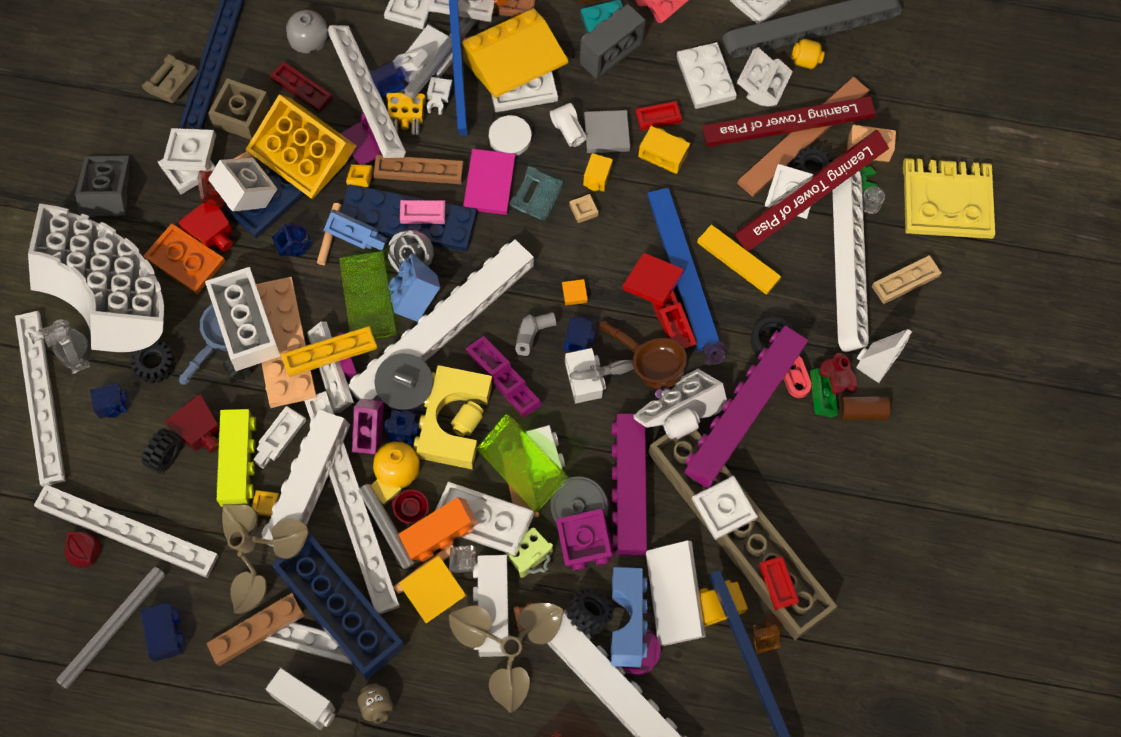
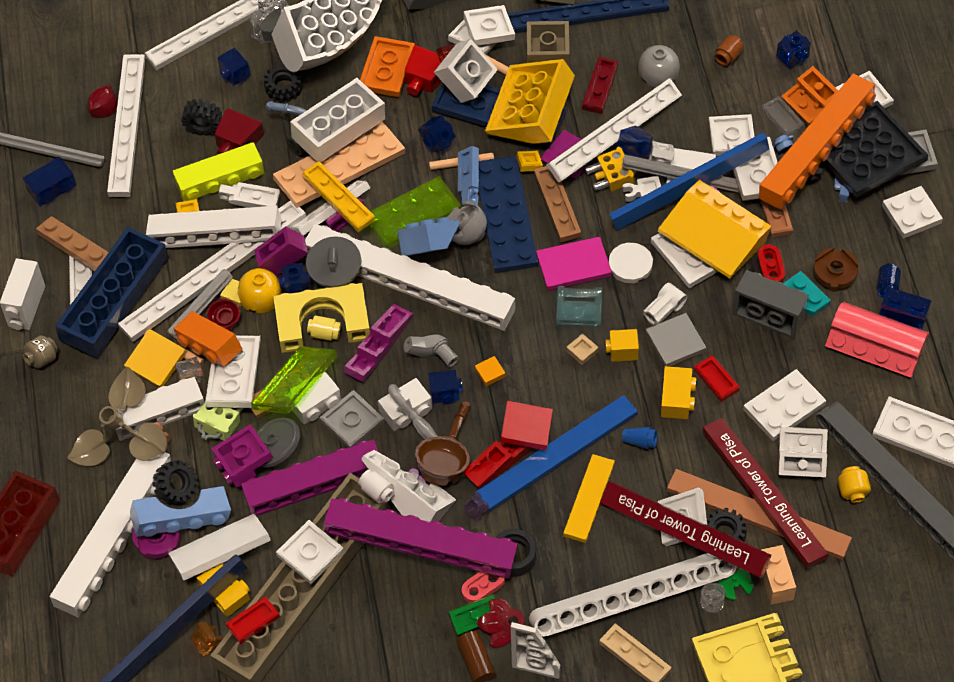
camera: 75 degrees right, 10 degrees down
dark tan plant [222,504,308,614] -> none
bright pink tile [400,200,445,224] -> none
none -> light grey tile [320,390,384,448]
none -> blue cone [622,427,657,450]
none -> red plate [758,245,785,283]

